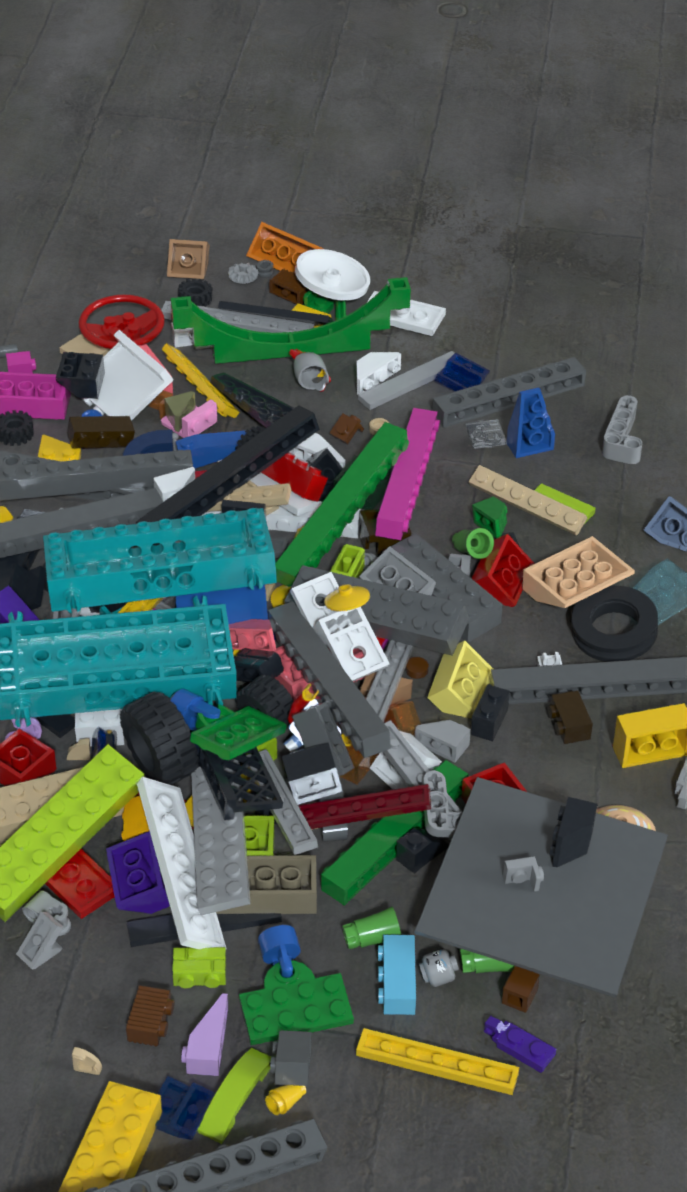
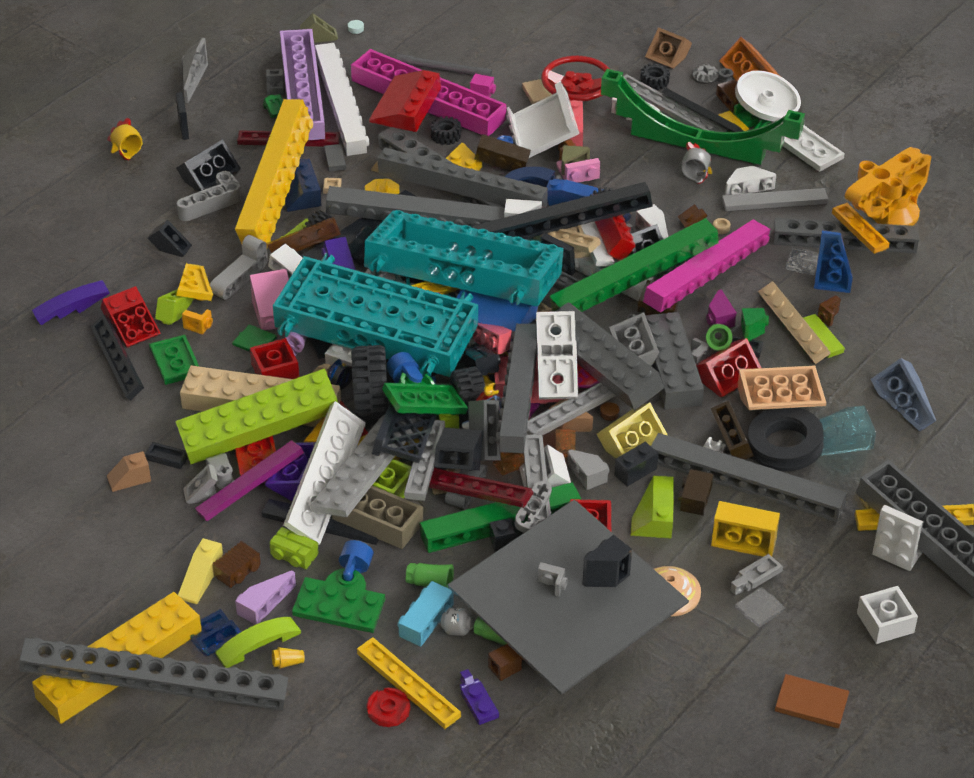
camera: 30 degrees right, 0 degrees up
black slope [56,352,105,399] -> none
tan tile [72,1047,102,1075] -> none
yellow plate [162,343,240,418] -> none
black wing [210,372,317,428] -> none
dark grey brick [270,1030,312,1086] -> none
yellow dish [324,584,370,611] -> none
lime brick [330,544,365,578] -> none
clear blue slope [435,353,490,391] -> none
light grey beam [602,395,642,464] -> none
none -> light yellow slope [178,538,223,604]
none -> magenta tile [195,440,304,521]
none -> red tile [367,687,411,727]
none -> lime wedge [631,476,674,538]
none -> magenta slope [706,289,737,328]
none -> dark brown brick [711,401,754,460]
none -> reddish brown bracket [817,295,841,327]
none -> light orange plate [832,203,889,254]
none -> light orange piece [845,147,931,226]

